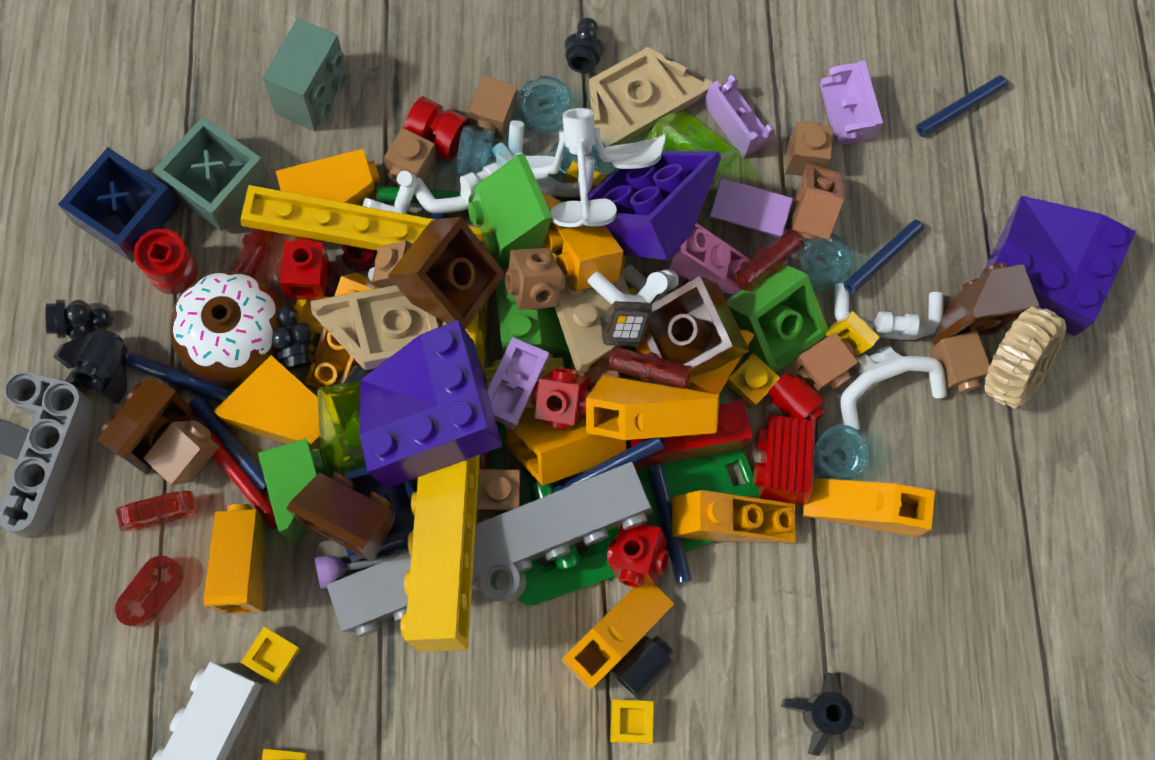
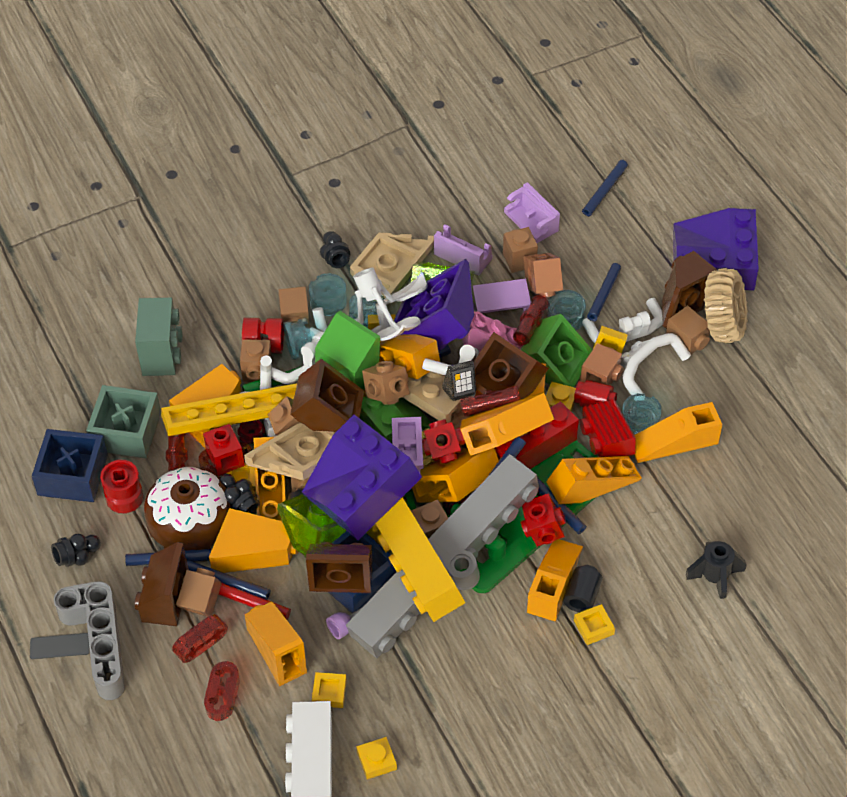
camera: 15 degrees left, 20 degrees down
black brick [53,330,128,404] -> none
bright green slope [258,438,332,544] -> none

